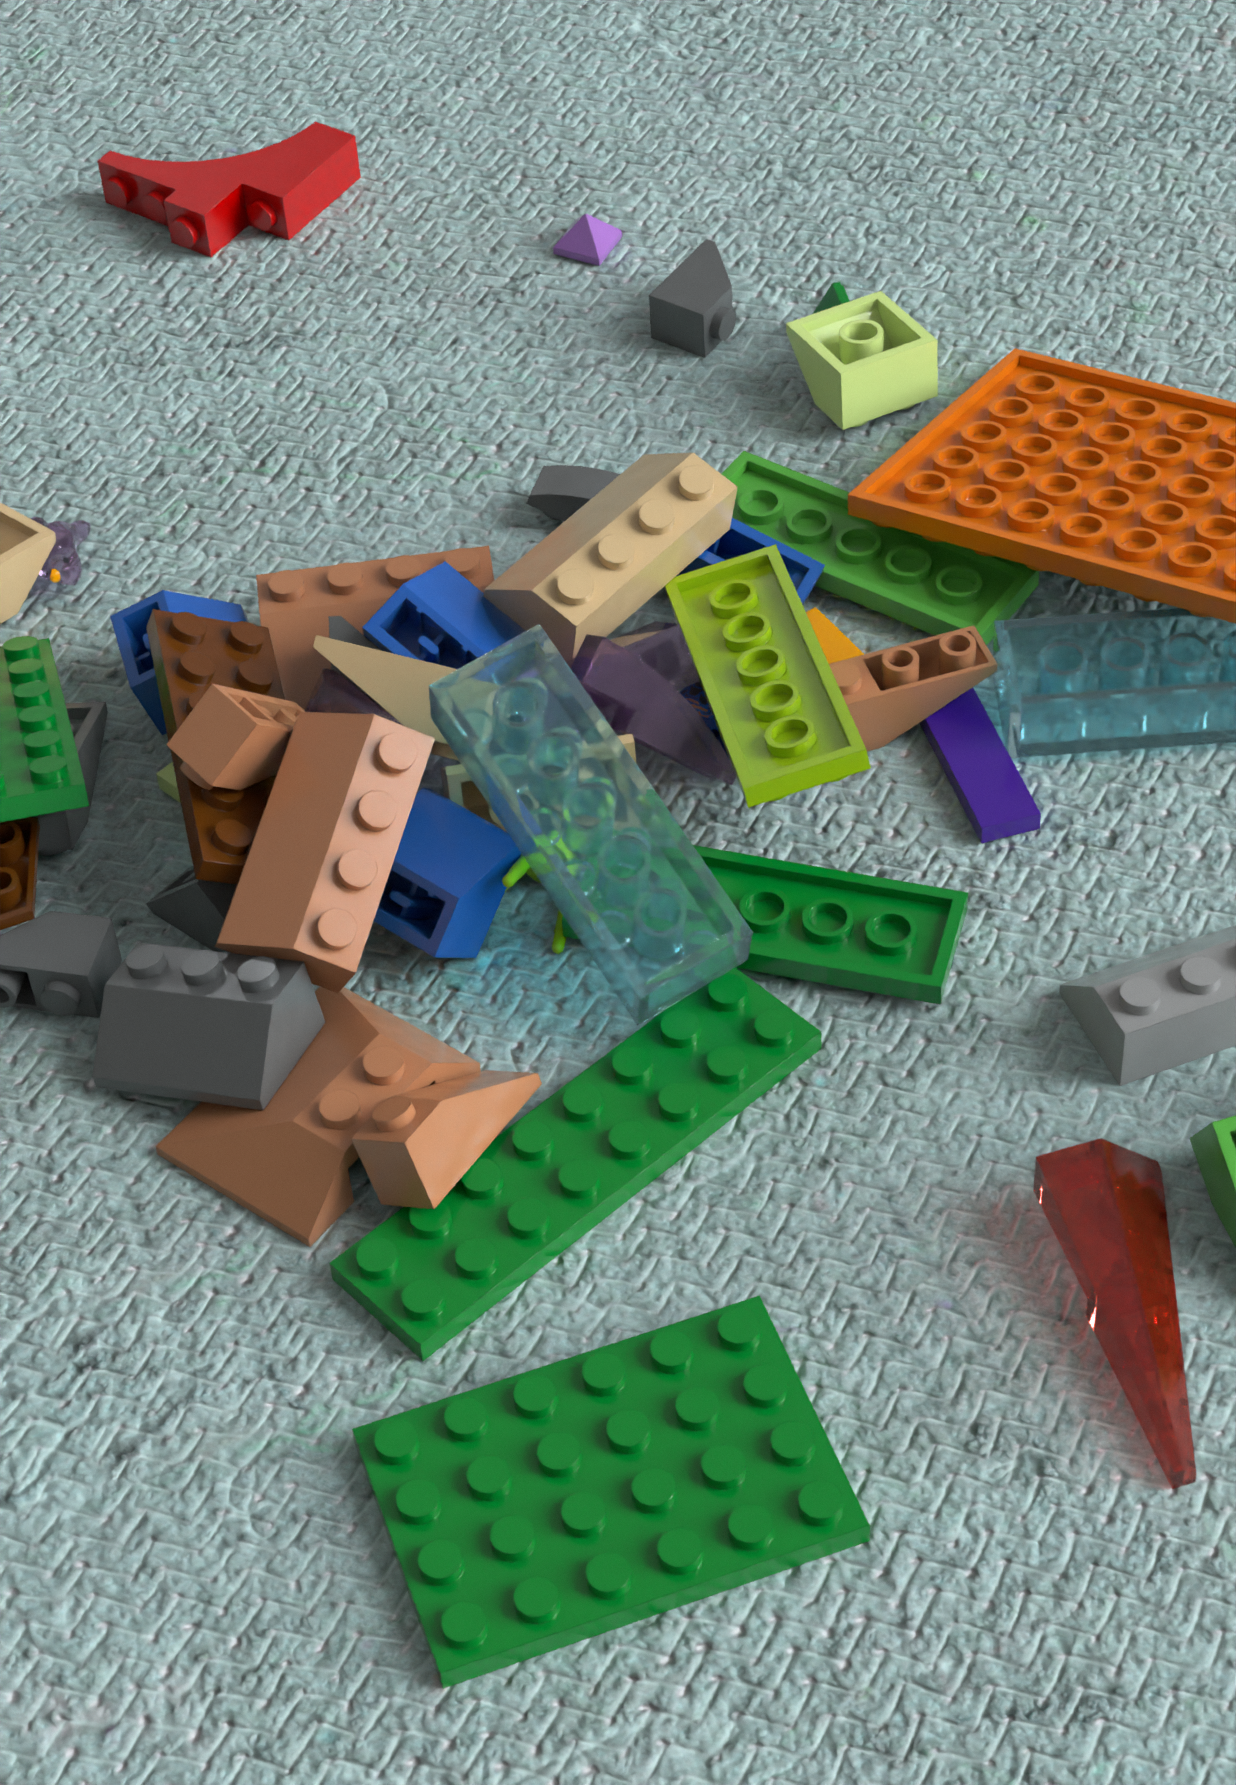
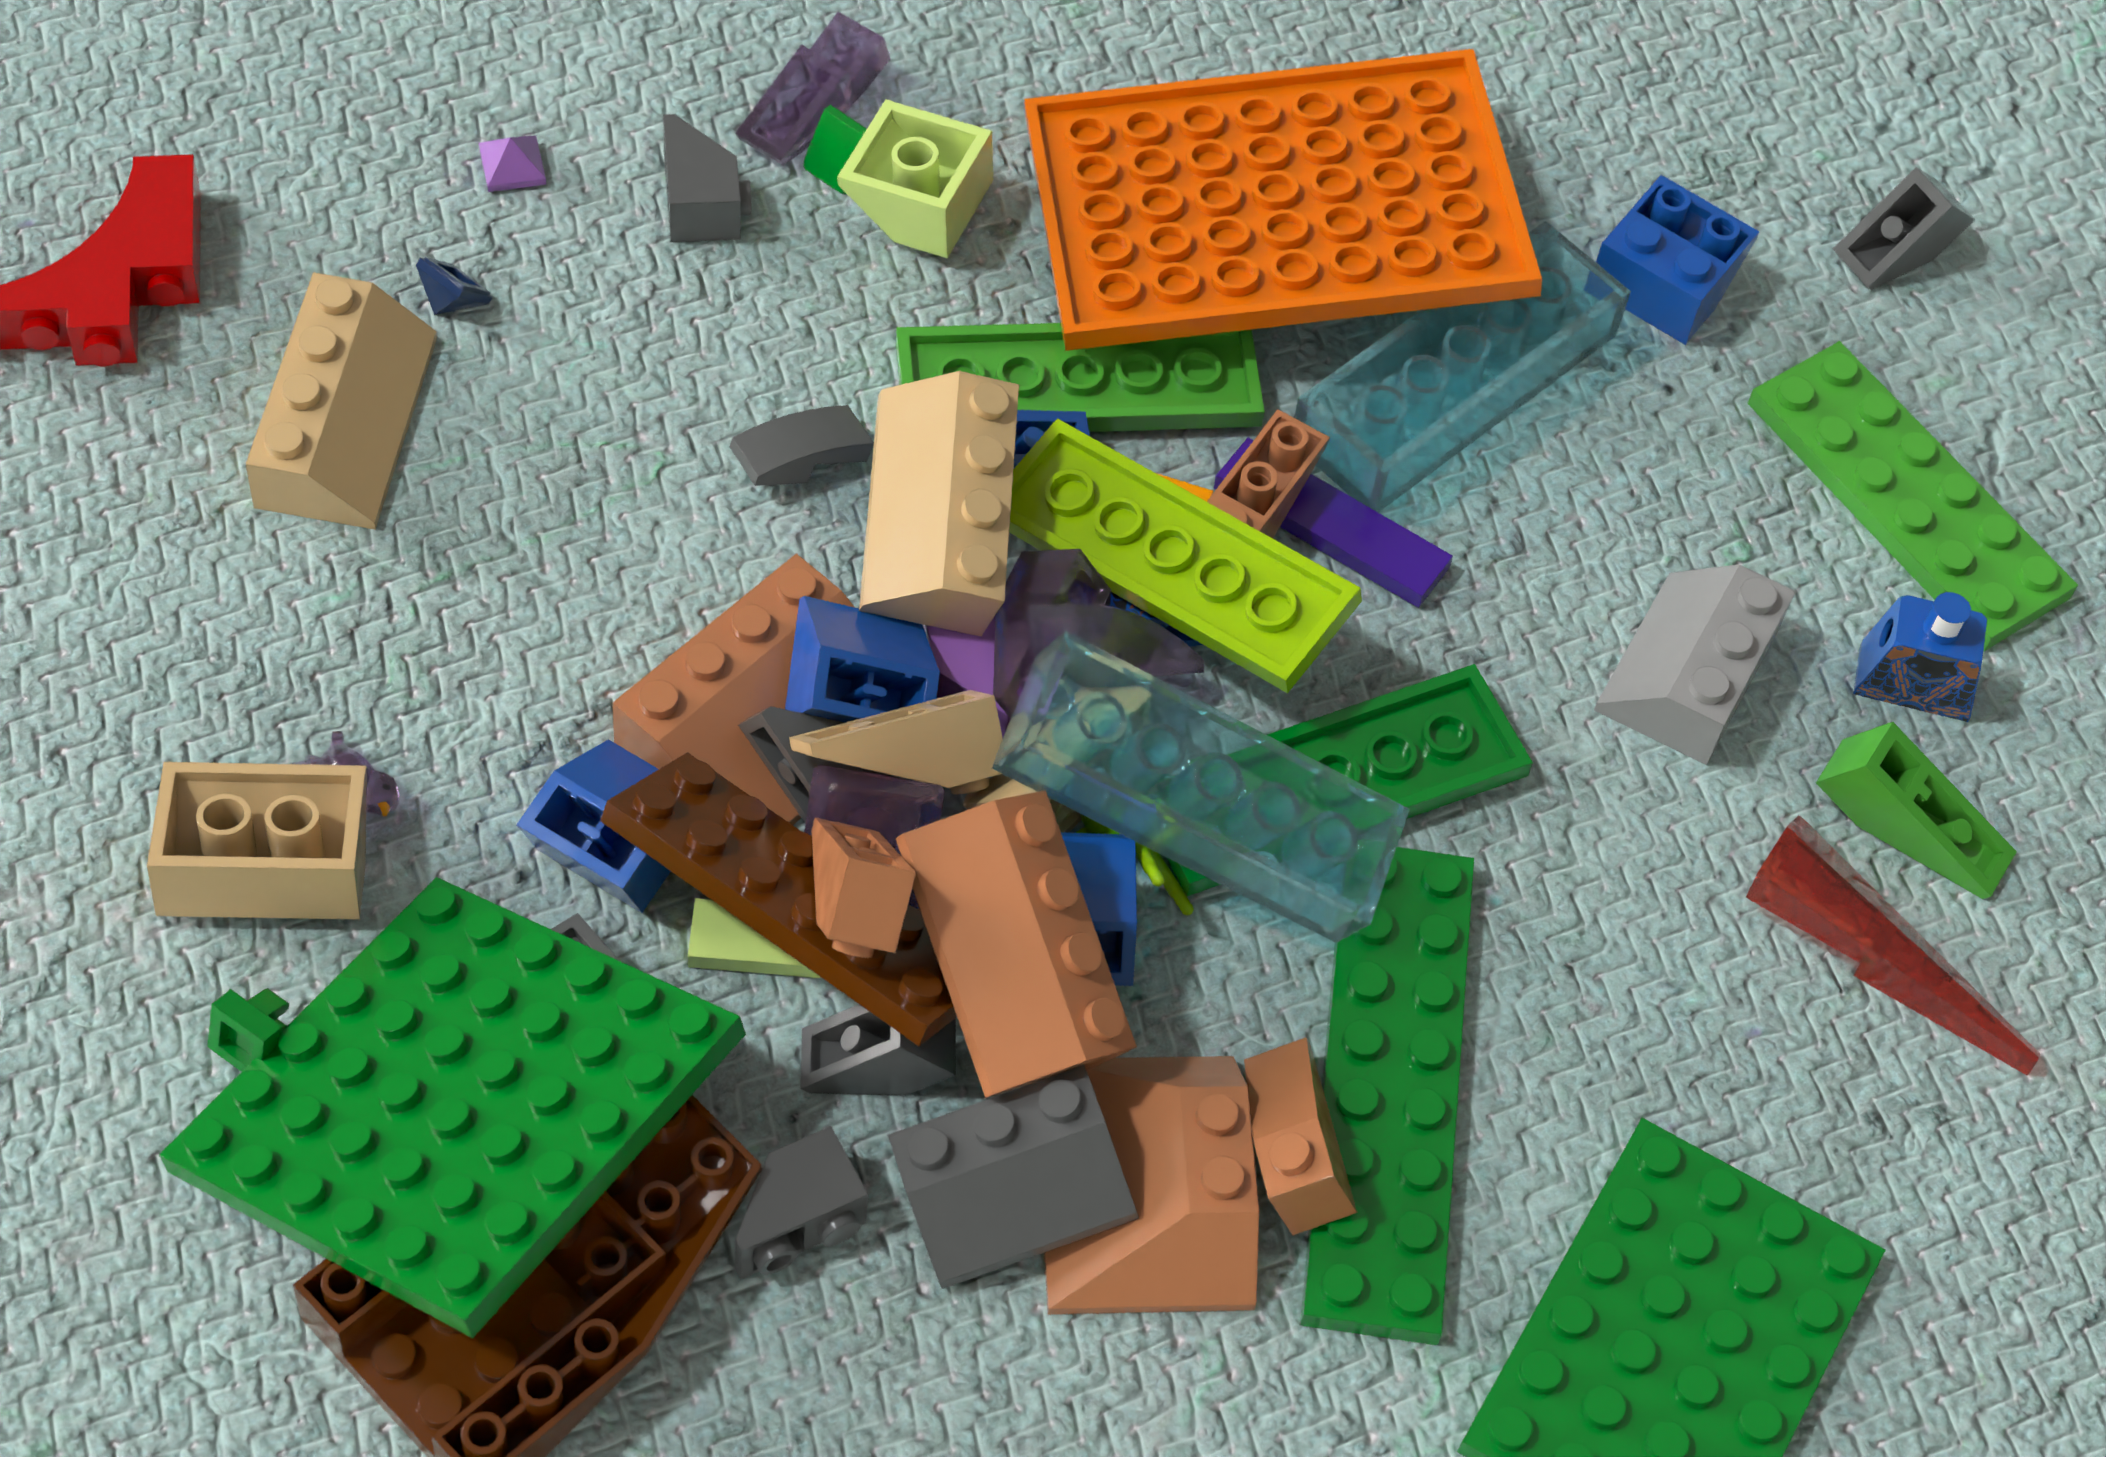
camera: 50 degrees left, 10 degrees up
none -> tan slope [246,272,437,530]
none -> dark blue slope [416,257,493,315]
none -> clear purple slope [735,11,891,166]

